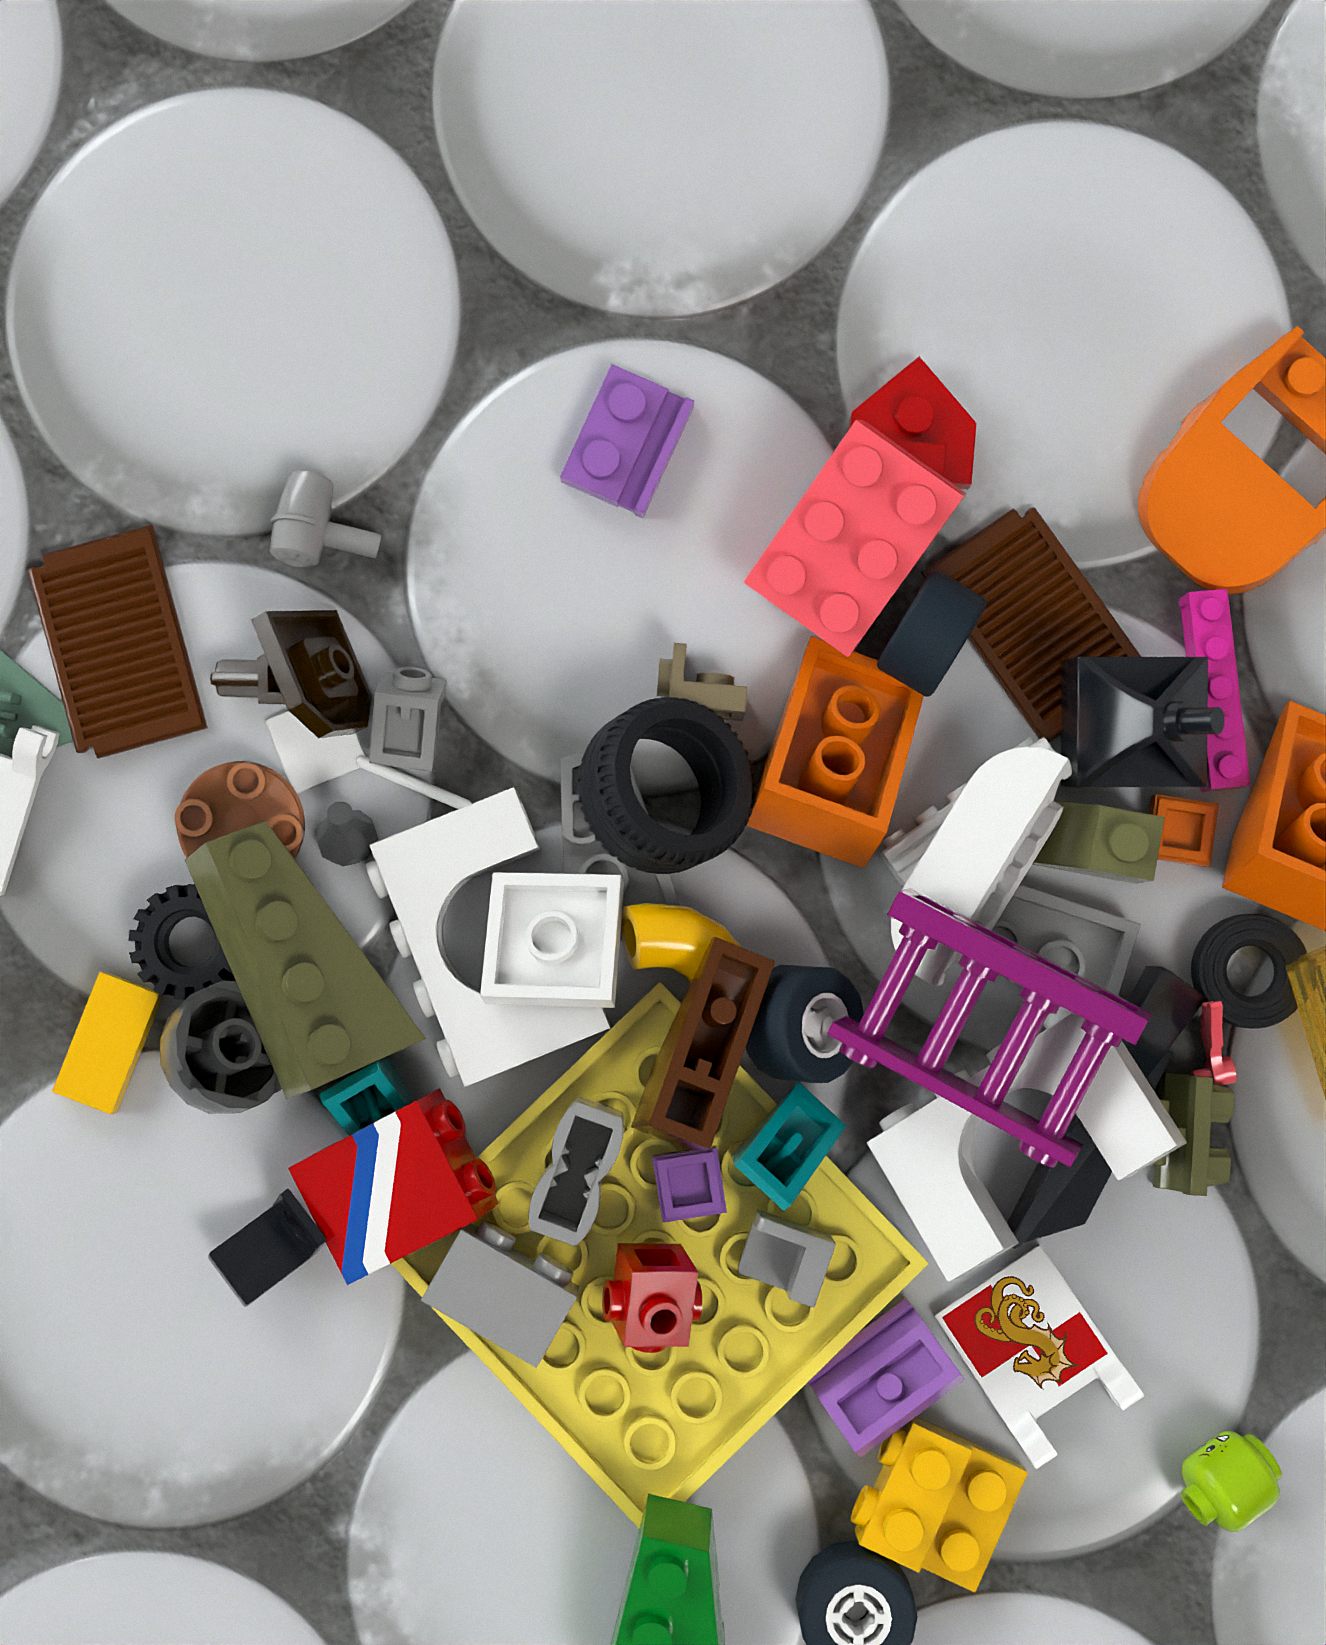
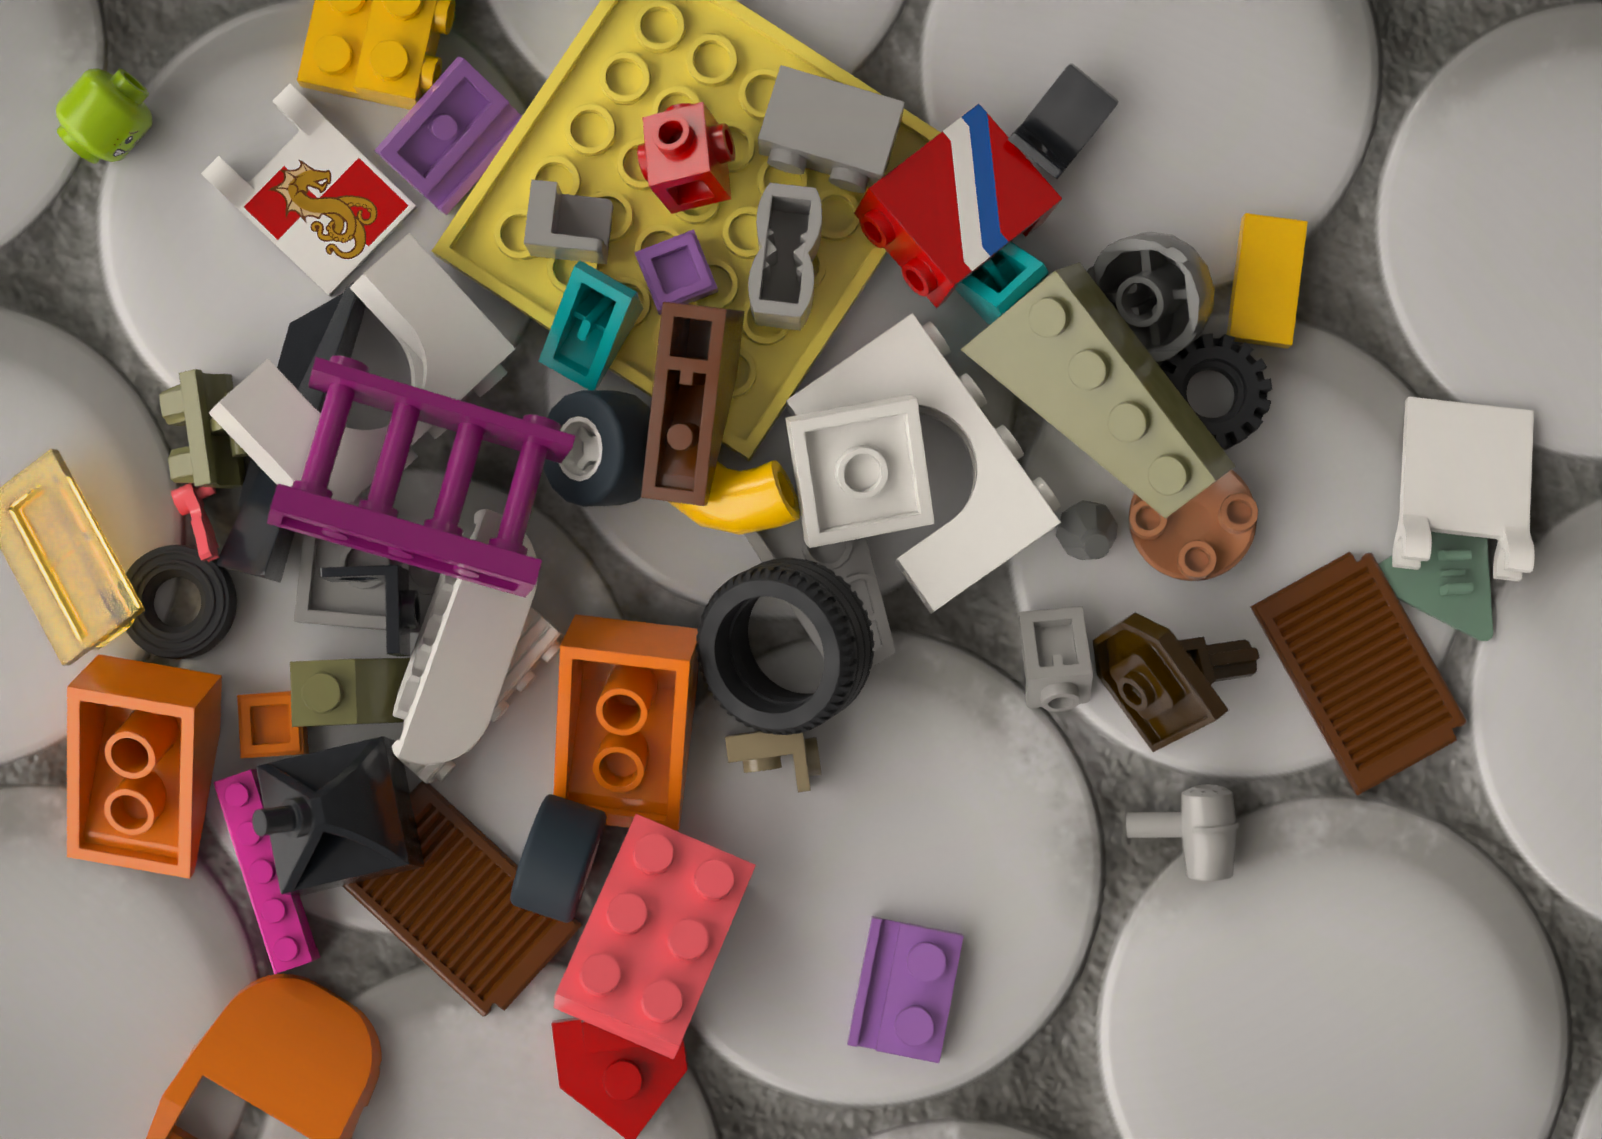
camera: 170 degrees right, 0 degrees up
white piece [265,711,472,809] -> none
none -> black bracket [320,565,420,657]

